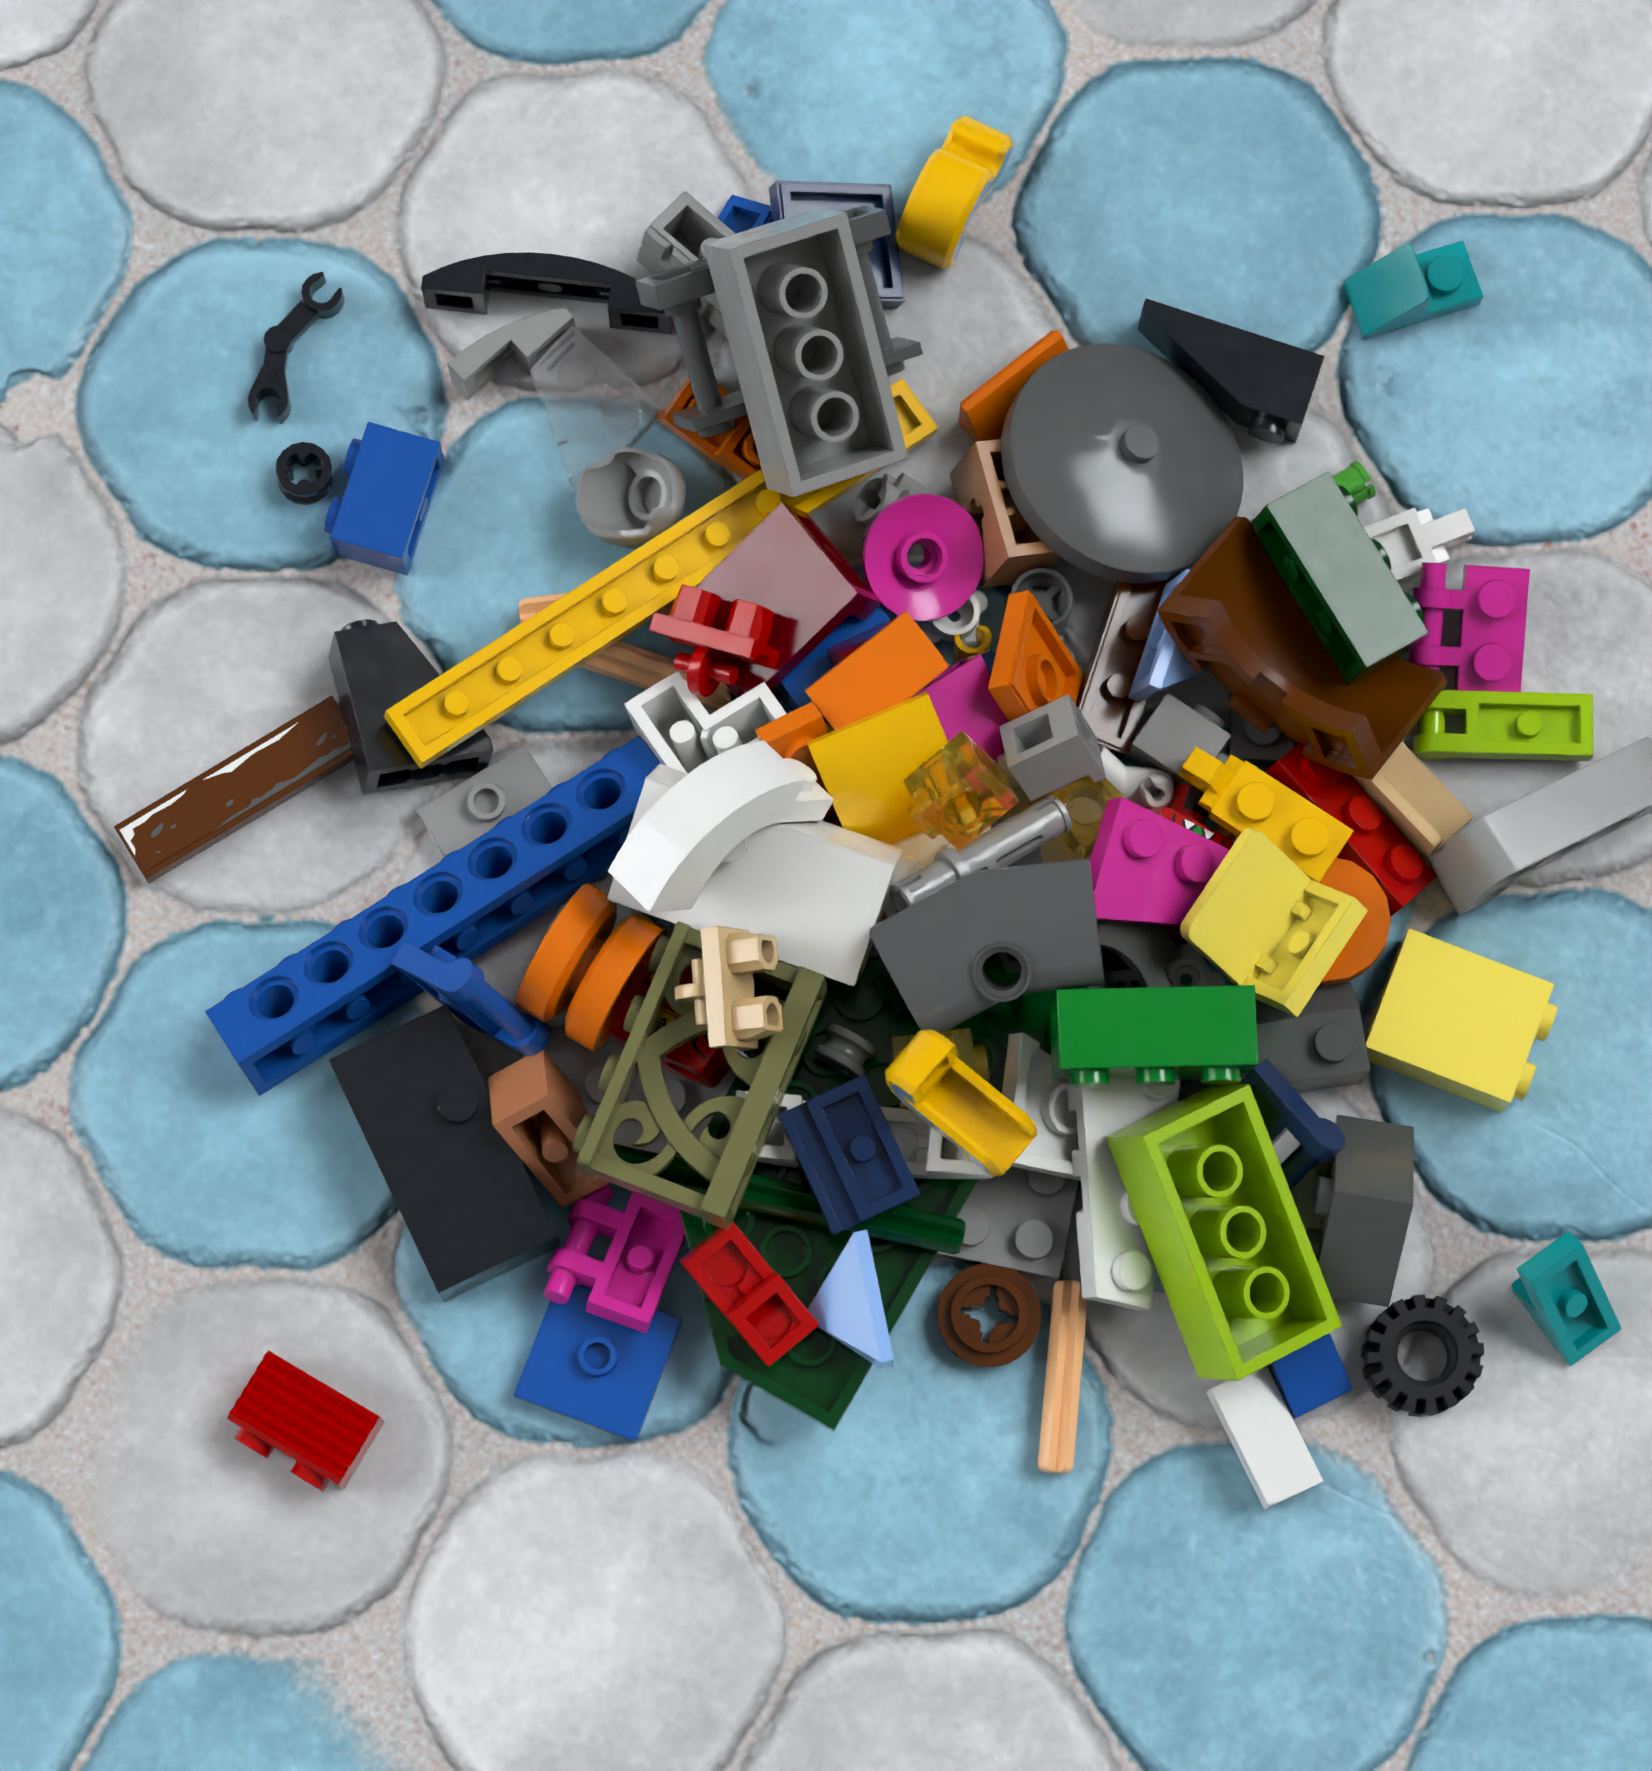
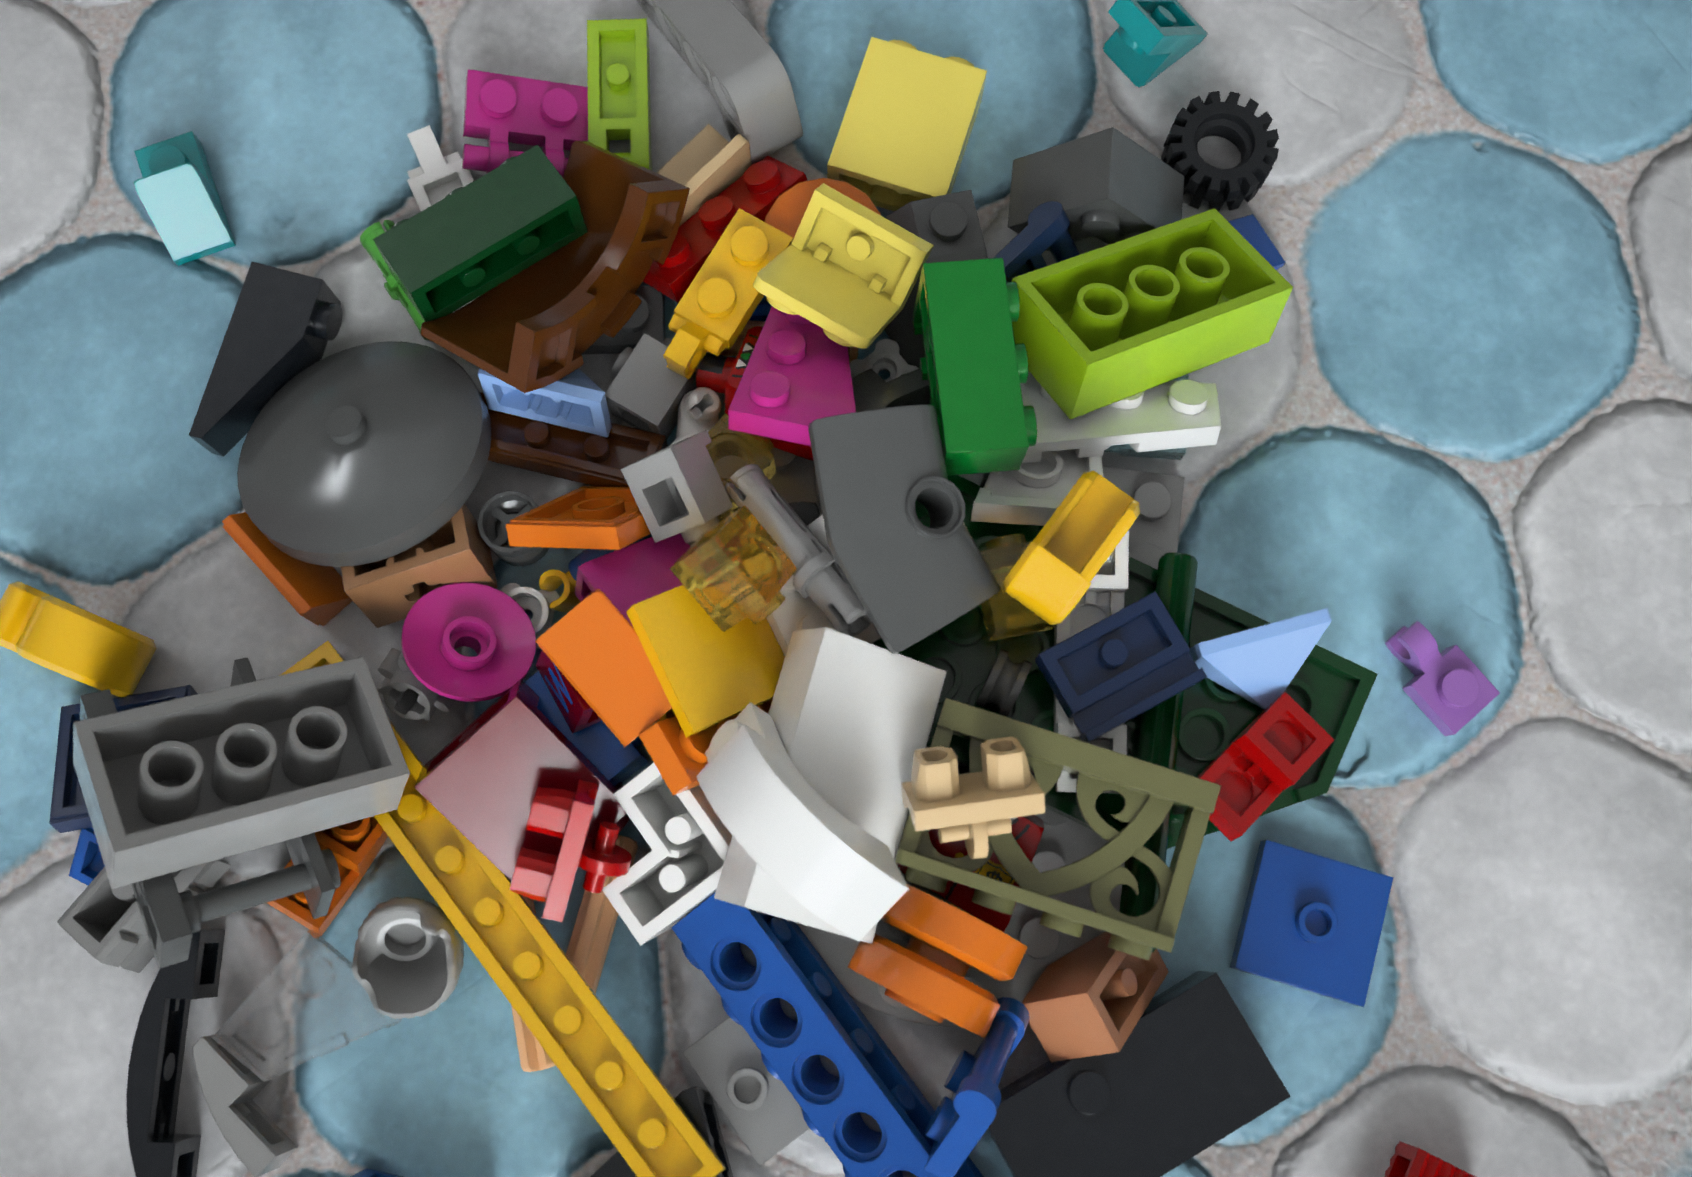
camera: 95 degrees left, 0 degrees up
dark pink plate [543,1185,686,1334] -> none
reddish brown gear [937,1263,1041,1368] -> none
light nougat axle [1038,1280,1088,1474] -> none
white slope [1206,1366,1323,1510] -> none
none -> medium lavender plate [1385,621,1500,736]

